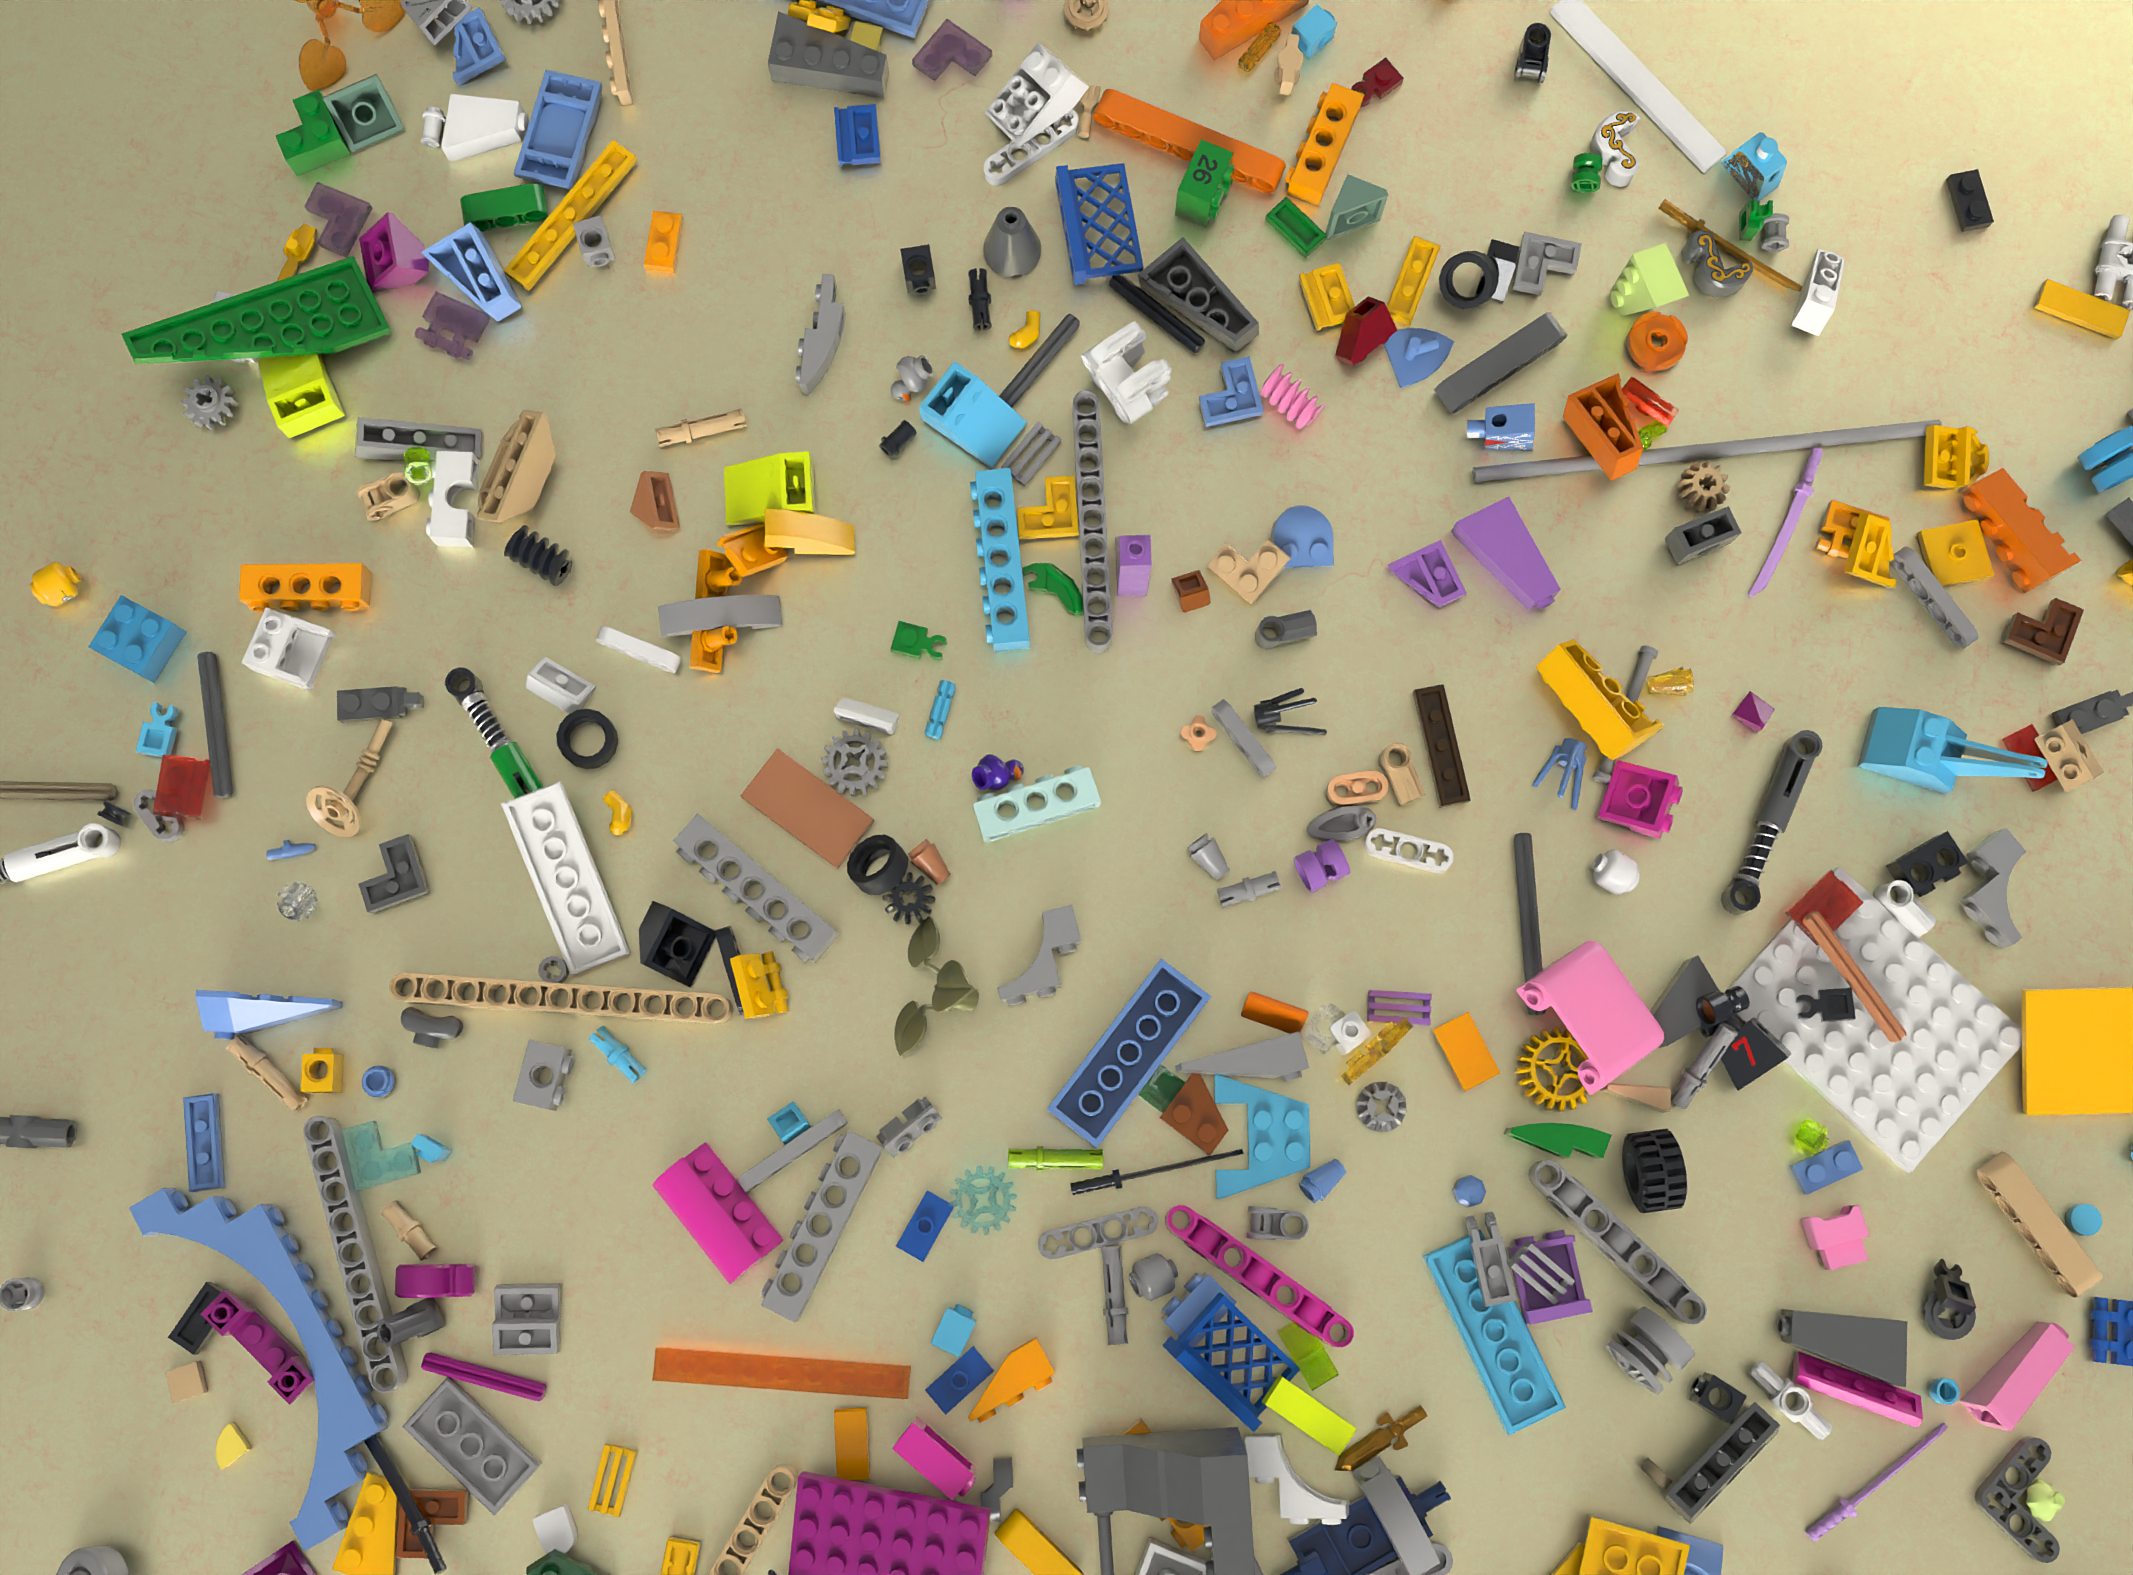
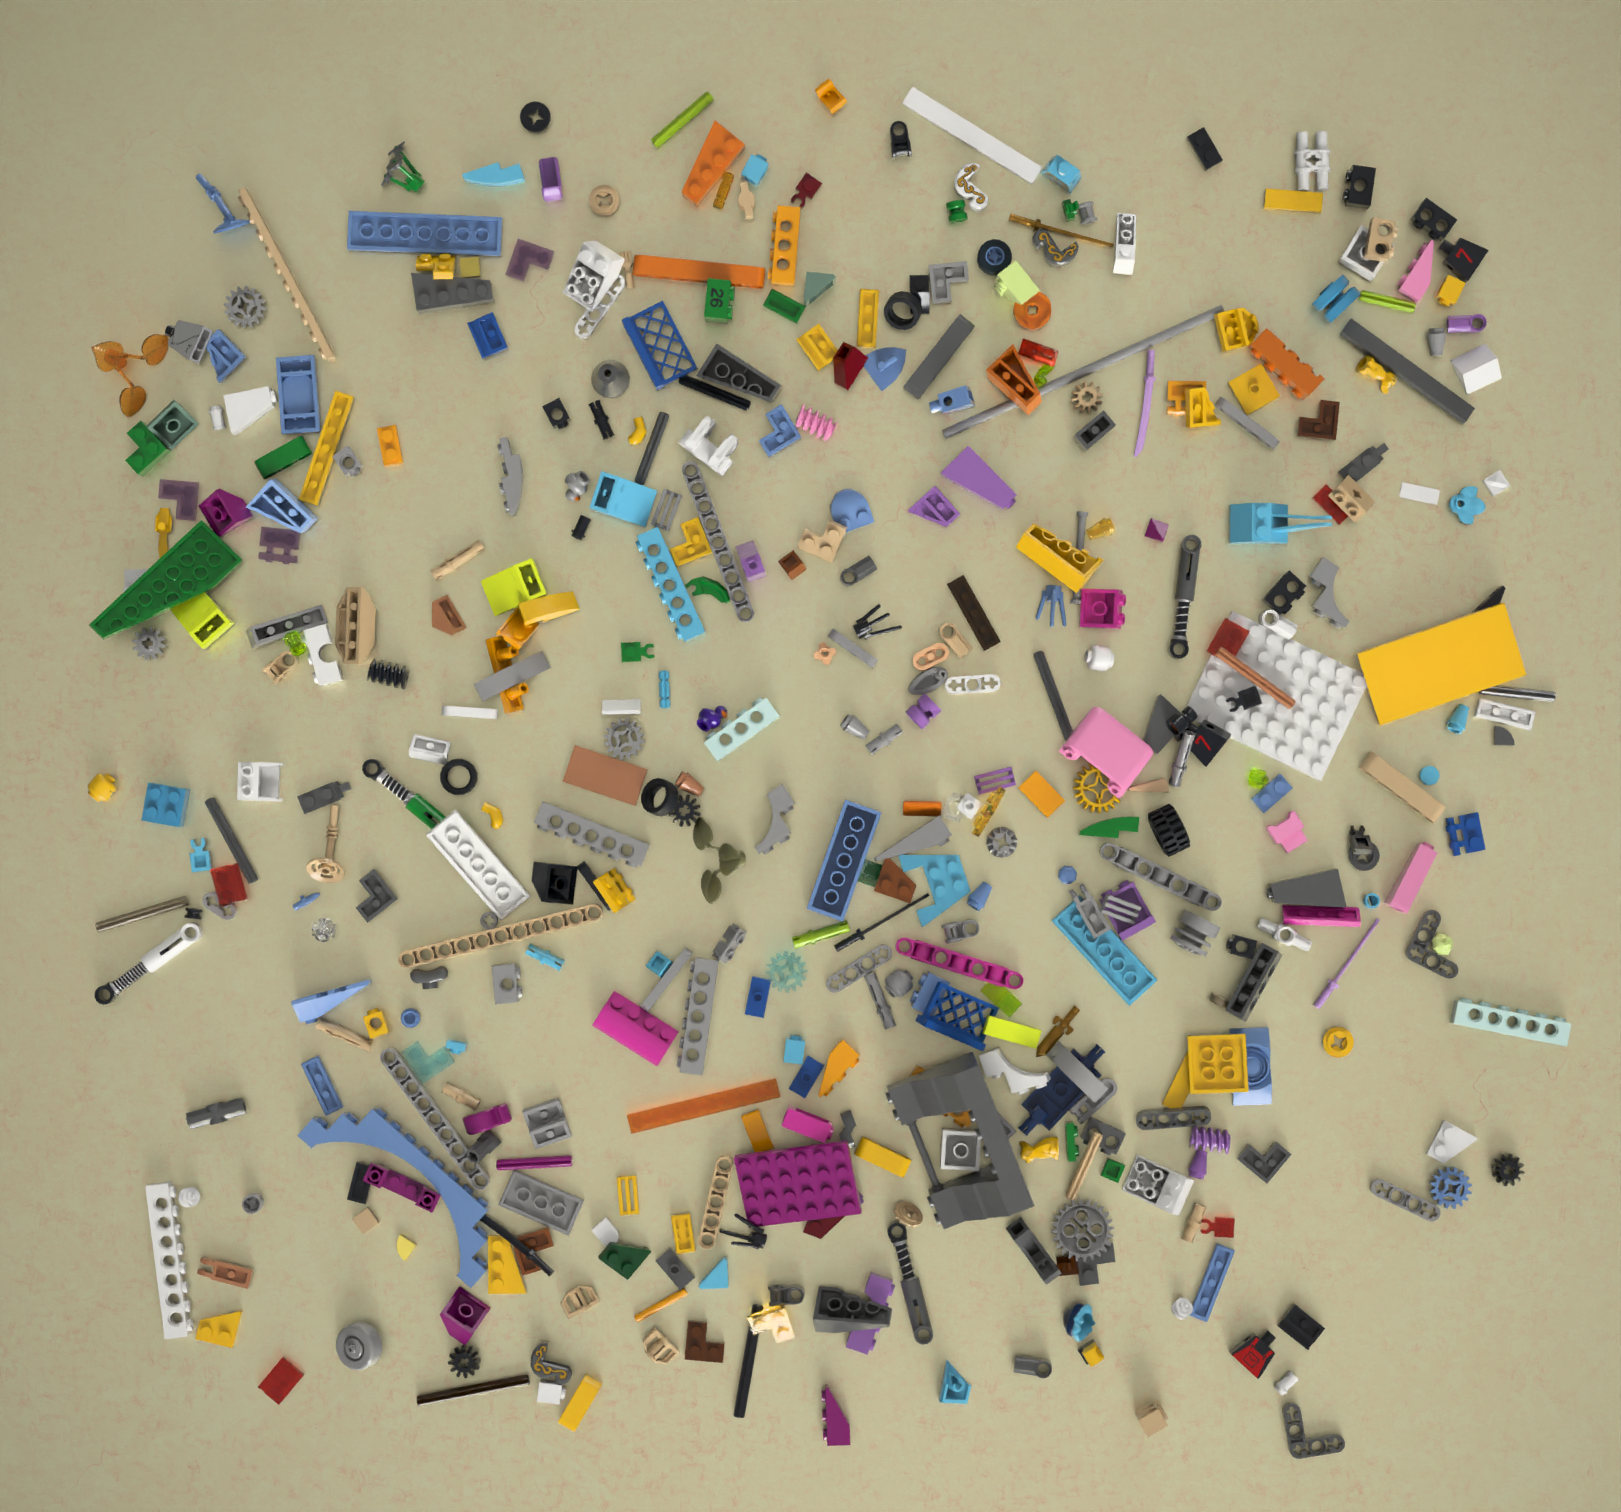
camera: 20 degrees left, 10 degrees up
light orange brick [239,563,371,612] -> none
none -> black wheel [977,239,1012,276]

